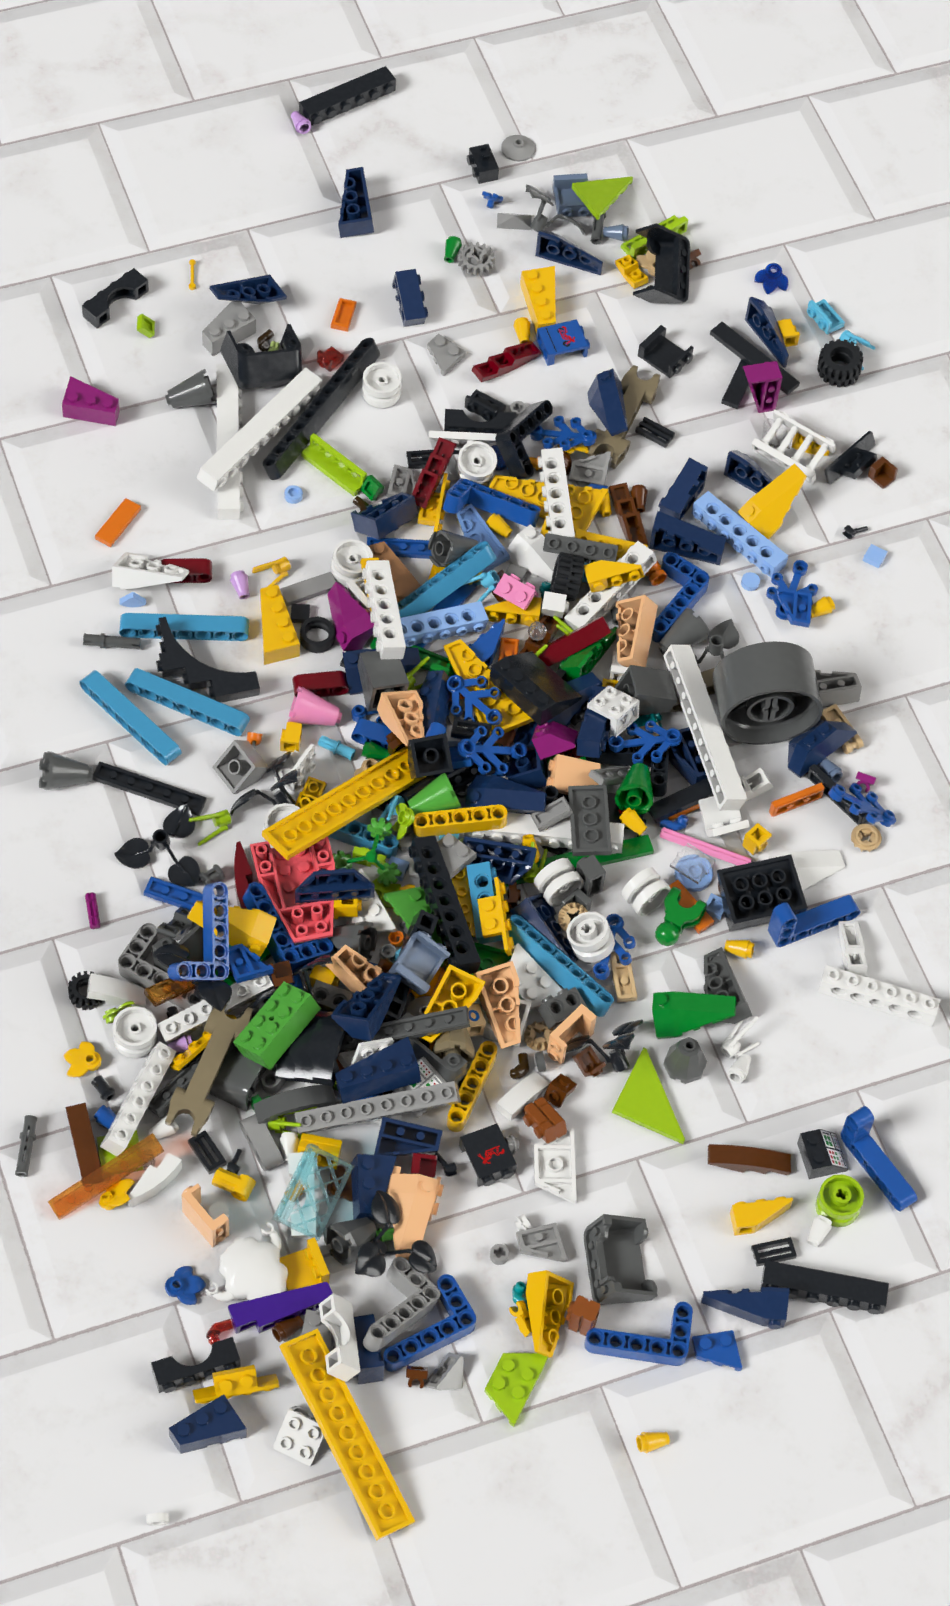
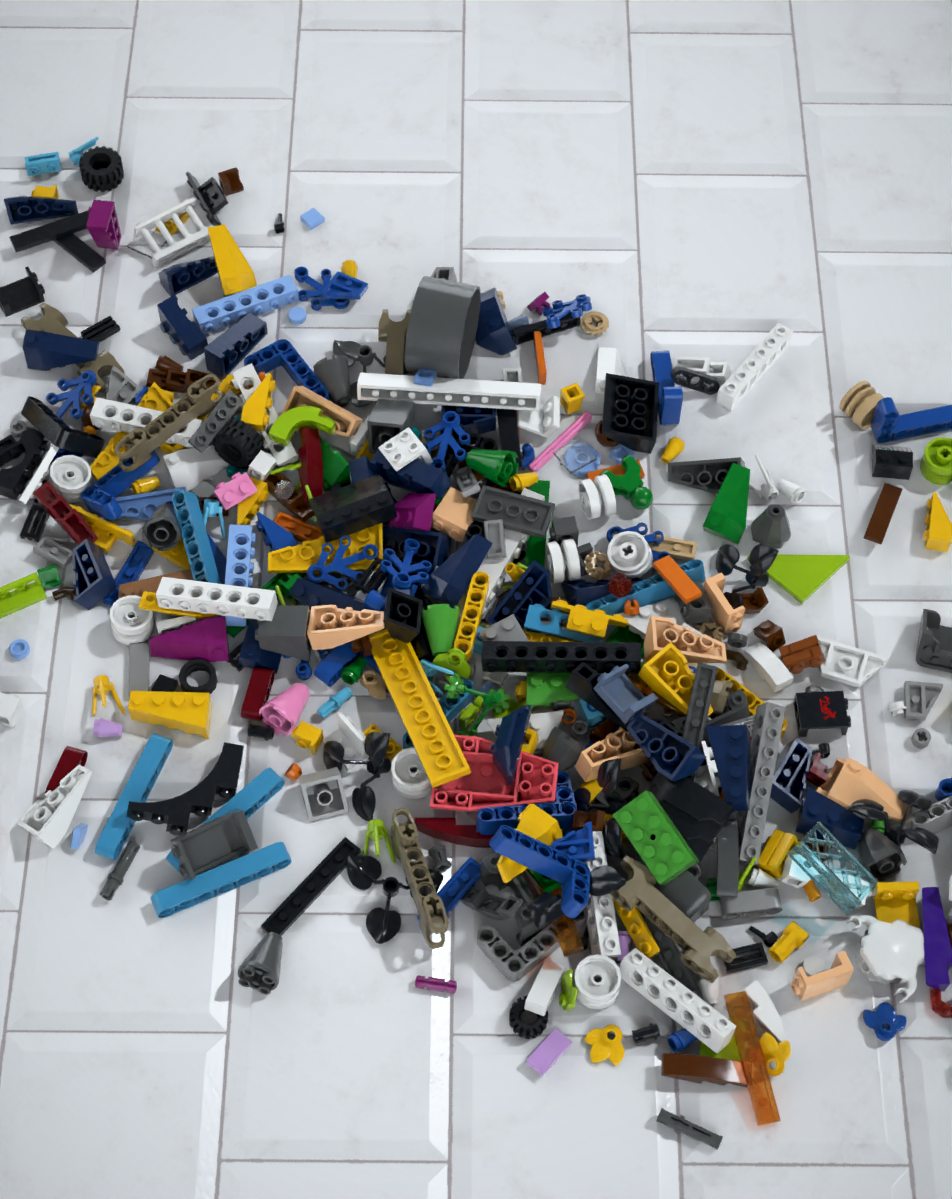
camera: 65 degrees left, 0 degrees up
none -> dark tan piece [114,374,223,472]
none -> dark grey panel [170,809,258,880]
none -> black pin [248,724,274,741]
none -> lime arch [269,406,336,447]
none -> dark tan piece [390,808,448,949]
none -> medium blue tile [414,368,437,387]
none -> lavender slope [526,1028,572,1076]
none -> clear red gear [608,573,633,598]
none -> orange hinge [624,599,639,615]
none -> orange tile [653,555,702,604]
none -> black beam [670,366,720,395]
none -> tan wheel [839,381,884,430]

